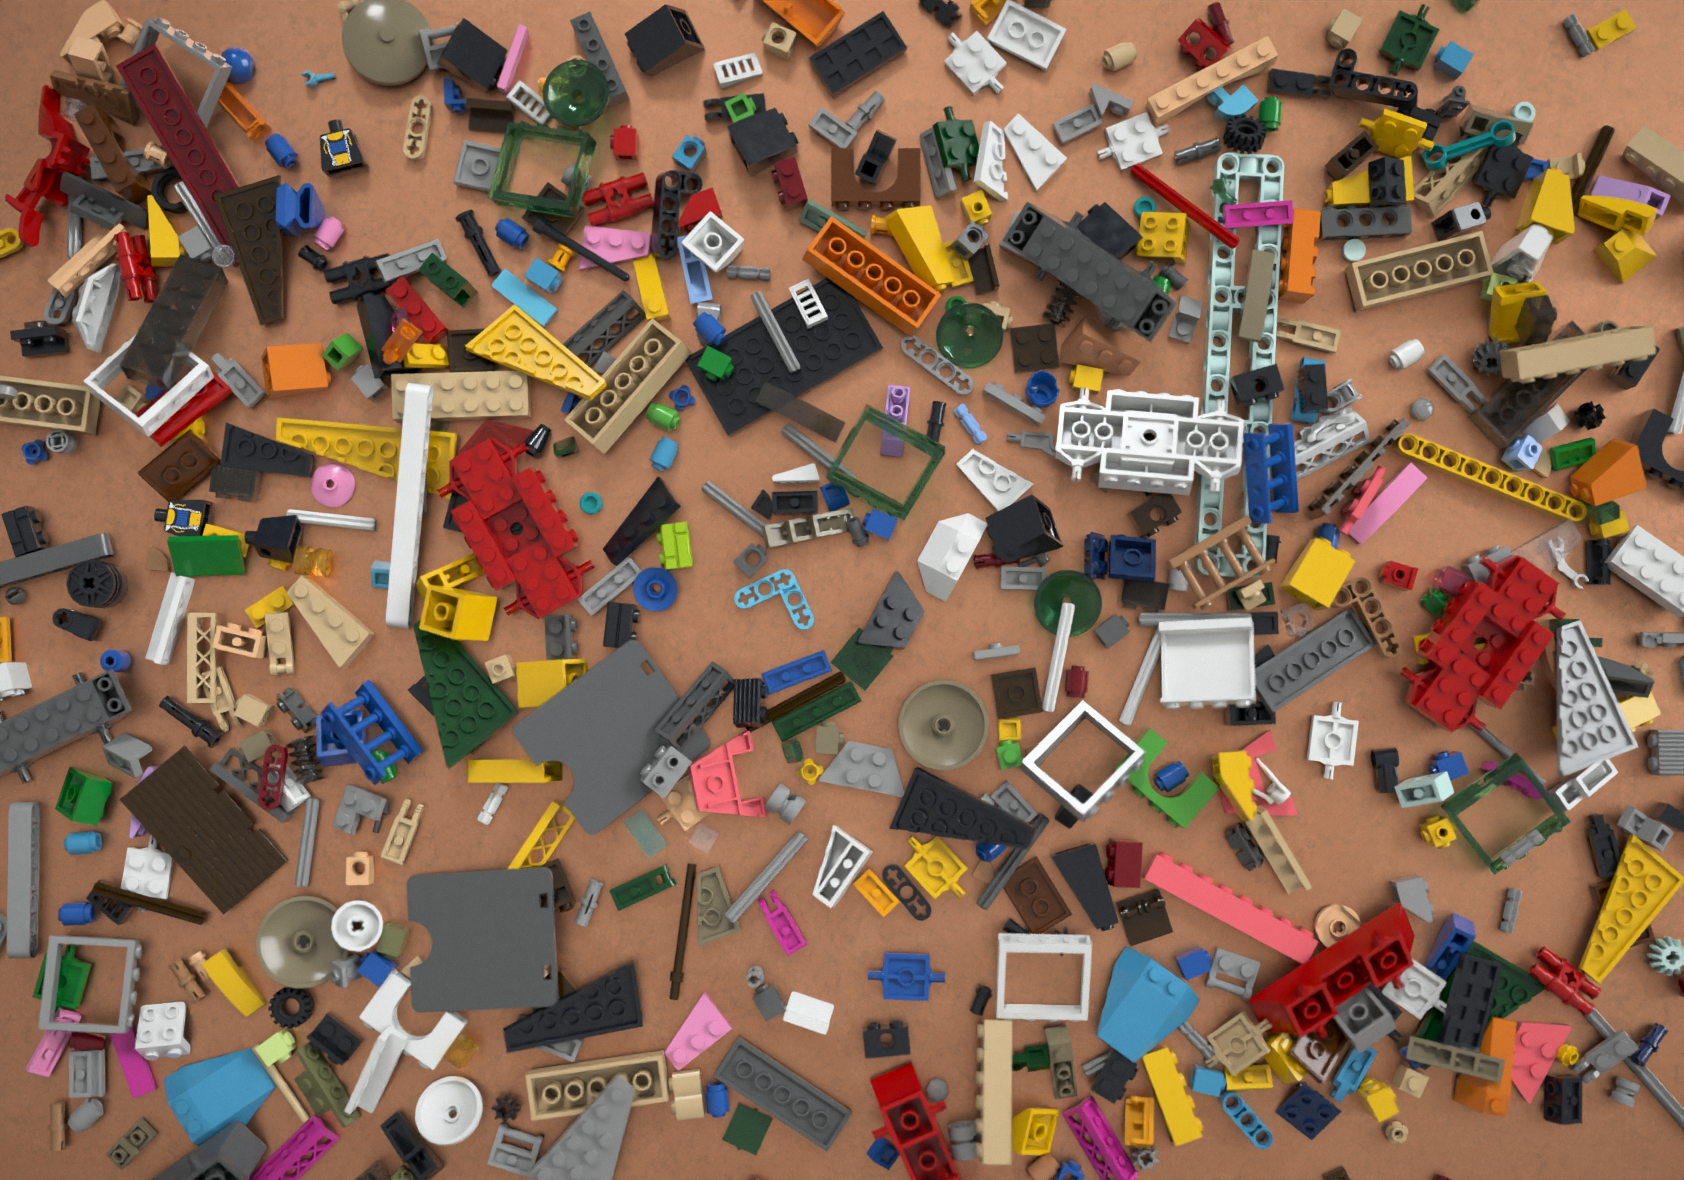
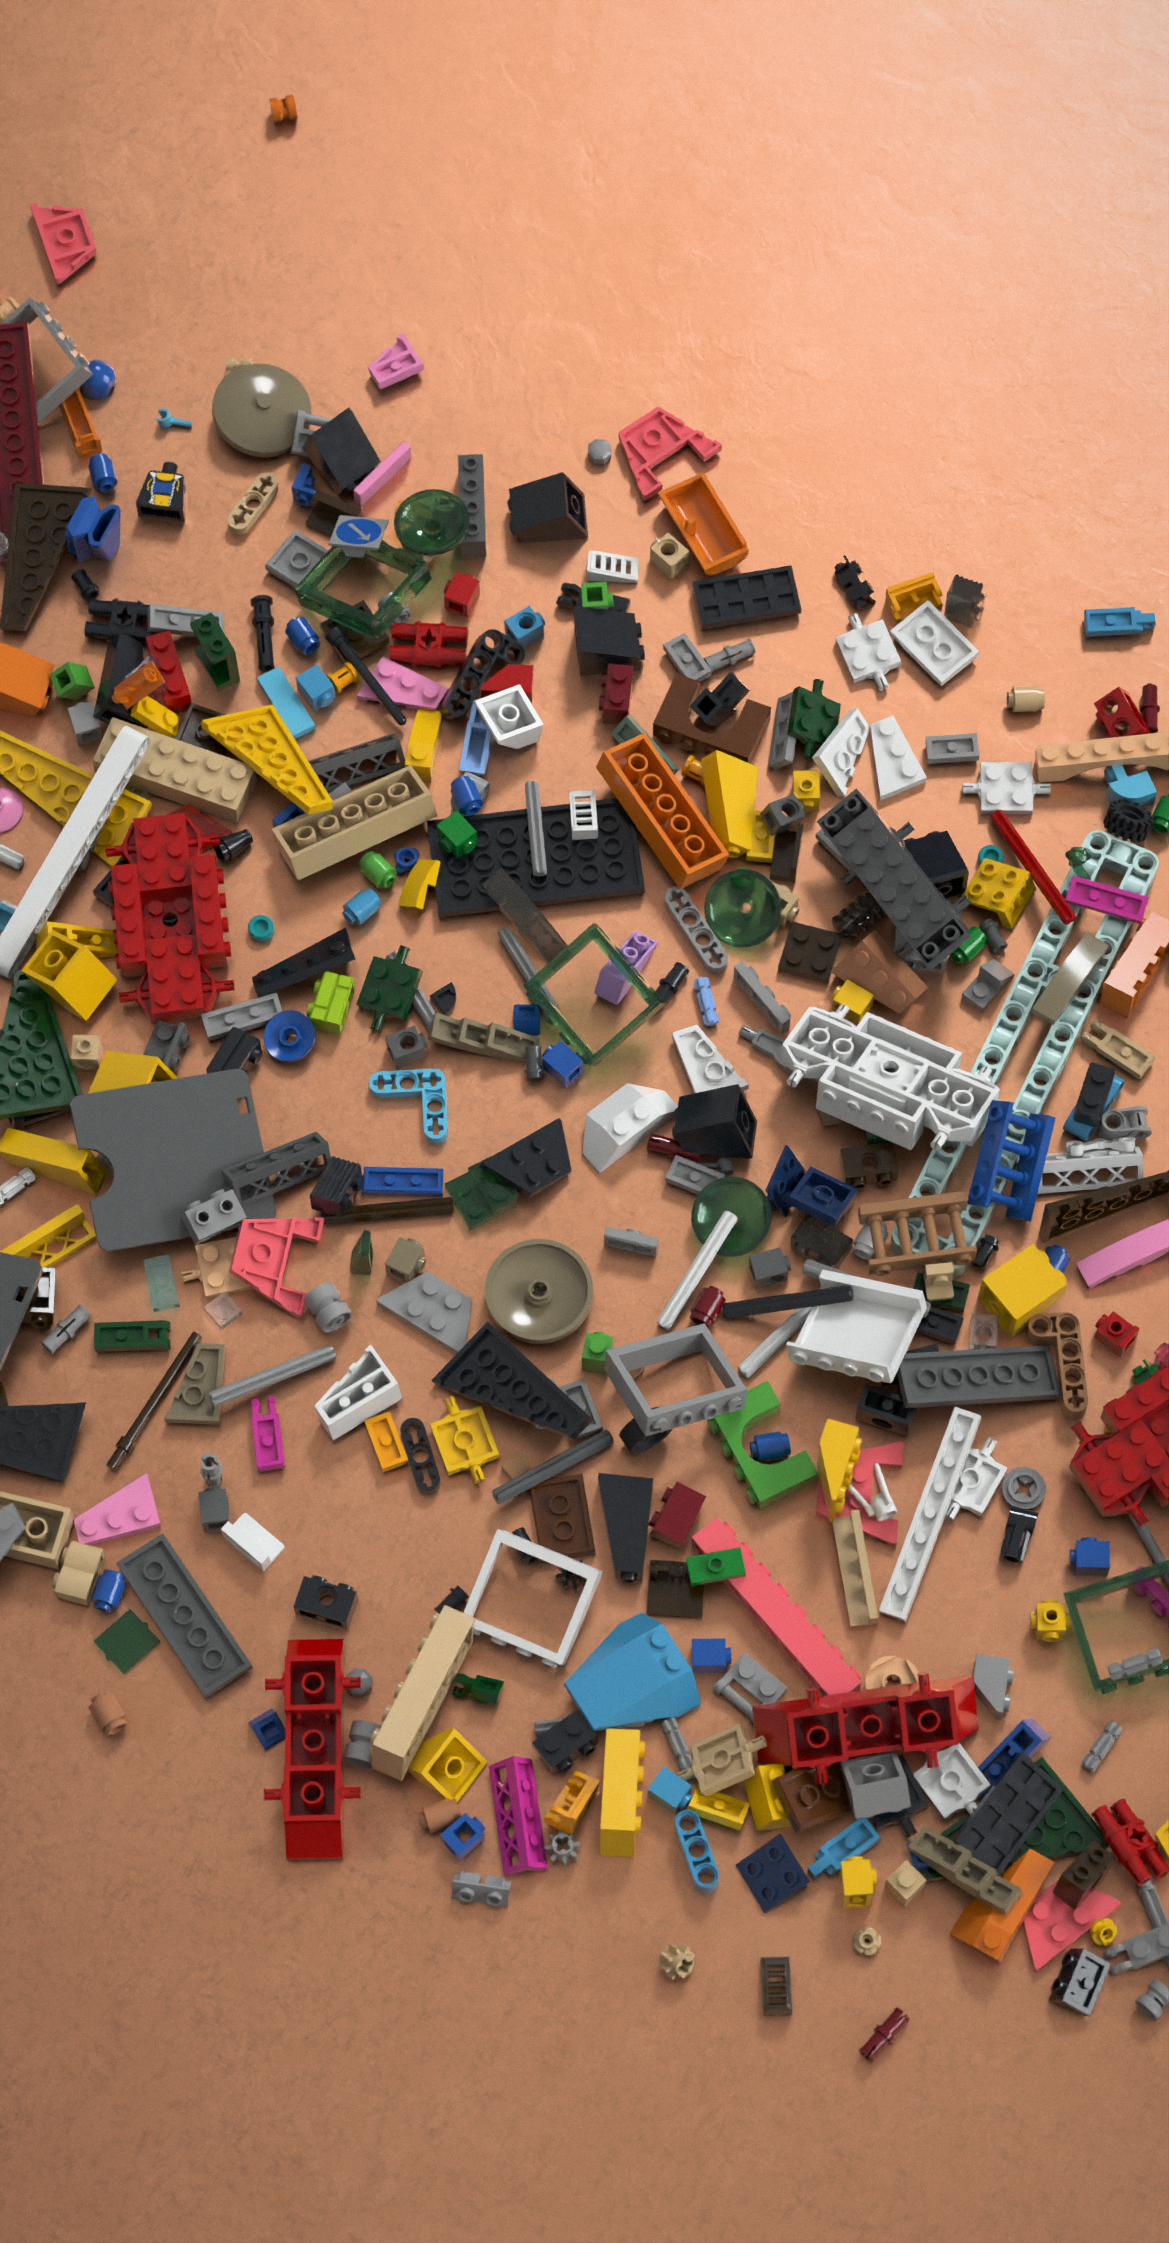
camera: 20 degrees right, 20 degrees down
bright pink brick [312,216,344,251] -> none
white slope [505,80,554,126] -> none
dark green slope [553,436,579,459] -> none
light grey axle [727,265,771,280] -> none
white slope [772,463,820,484] -> none
black brick [772,491,818,516] -> none
dark green tile [772,681,862,742] -> none
yellow plate [797,758,824,785] -> none
blue plate [868,952,945,1001] -> none
blue brick [976,842,1007,862] -> none
dark brown plate [991,667,1043,719] -> none
yellow tile [997,718,1021,742] -> none
blue hair [1025,371,1060,407] -> none
dark tan slope [1044,1025,1077,1100] -> none
light grey slope [1089,83,1134,119] -> none
dark grey pin [1174,137,1221,165] -> none
dark grey hinge [1225,822,1264,871] -> none
black brick [1229,364,1285,407] -> none
coral plate [1339,465,1386,535] -> none
light aqua brick [1395,771,1454,808] -> none
none -> piece [329,515,389,558]
none -> dark green plate [356,945,423,1032]
none -> yellow slope [398,859,441,909]
none -> green plate [686,1547,746,1586]
none -> black axle [722,1285,854,1319]
none -> white plate [879,1407,981,1622]
none -> light grey gear [1002,1467,1046,1510]
none -> dark brown brick [1052,1841,1116,1910]

